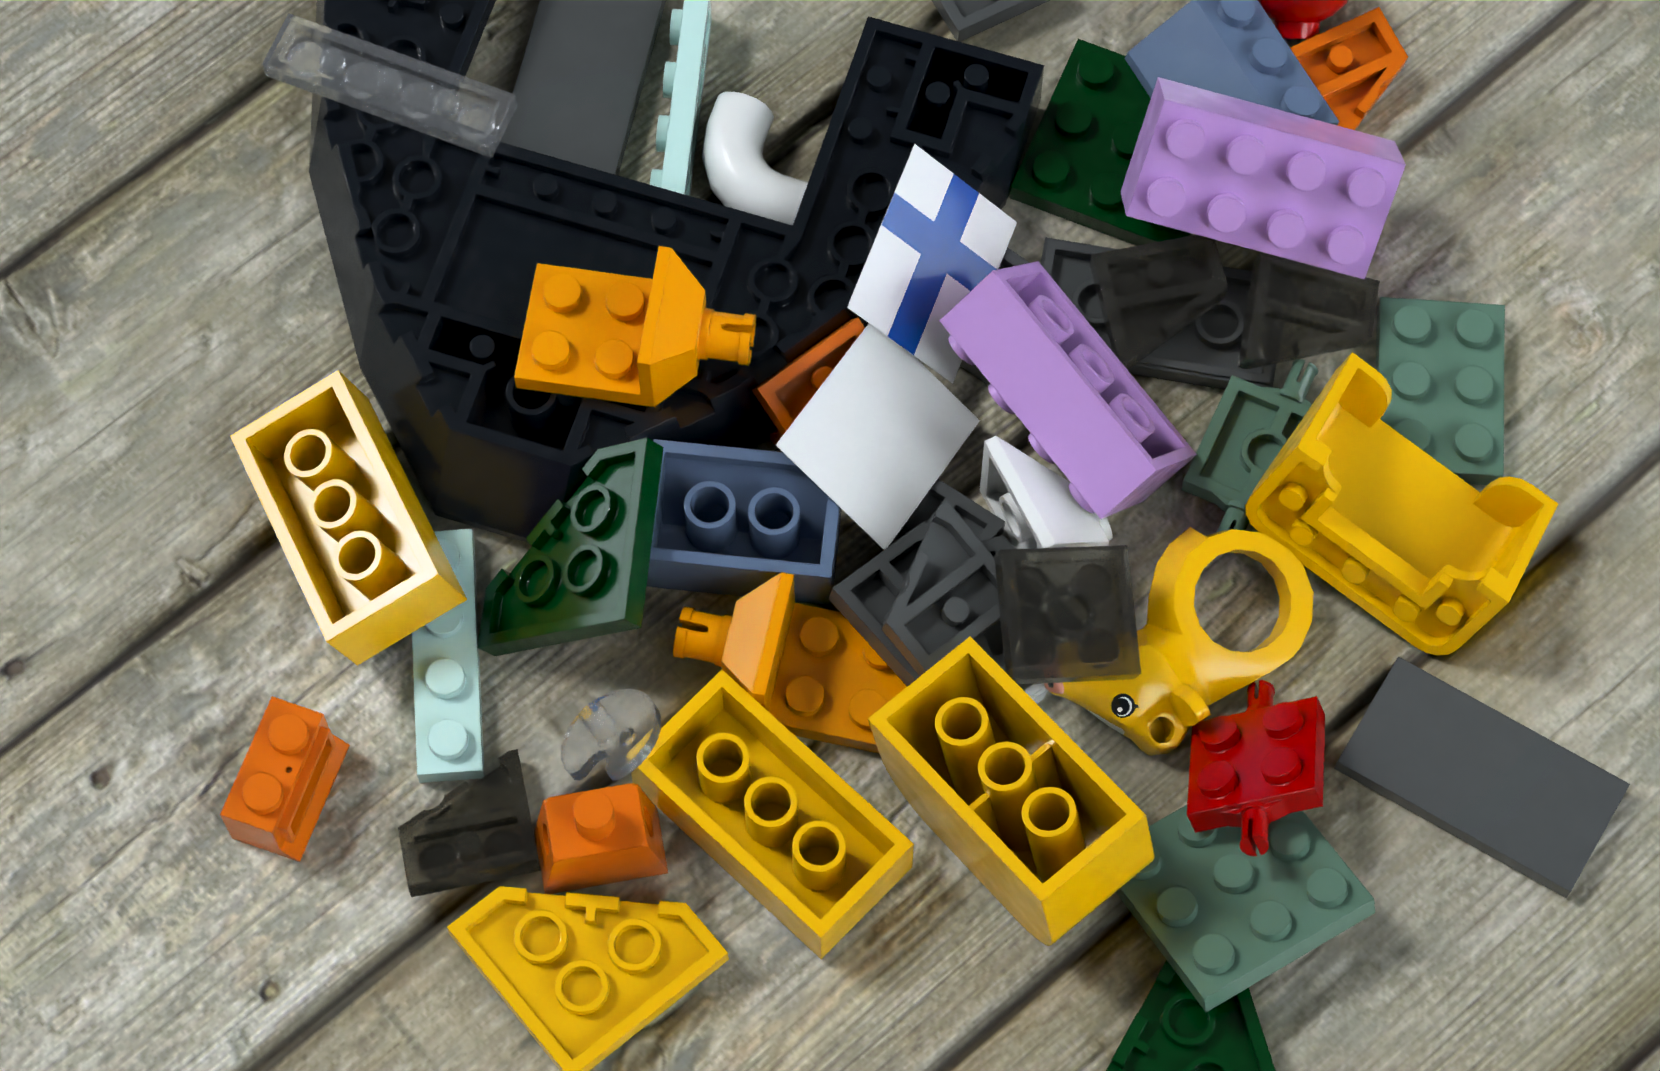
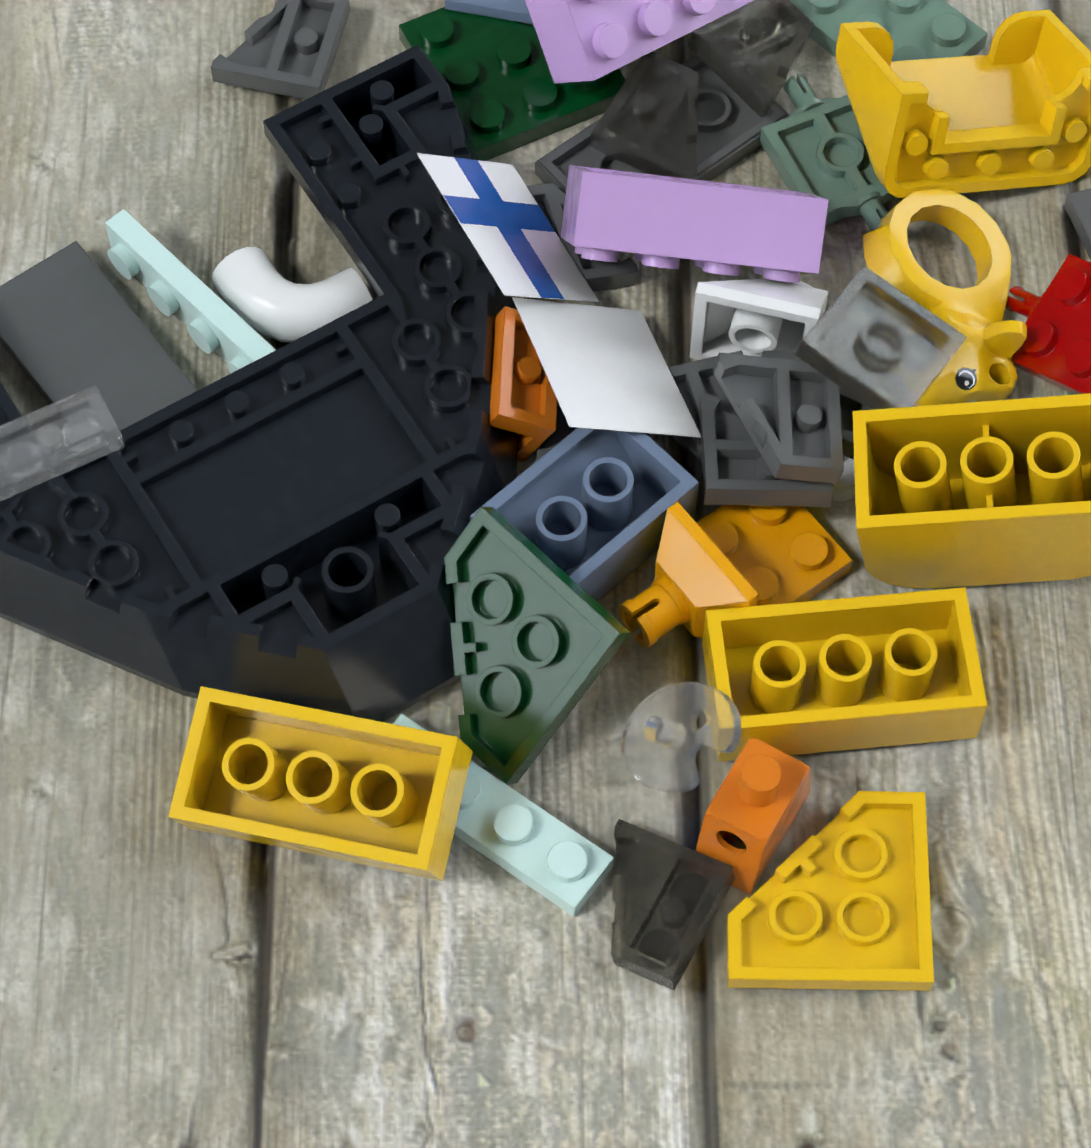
camera: 50 degrees left, 5 degrees down
orange window [220,696,350,862] -> none
light orange plate [514,246,756,407] -> none

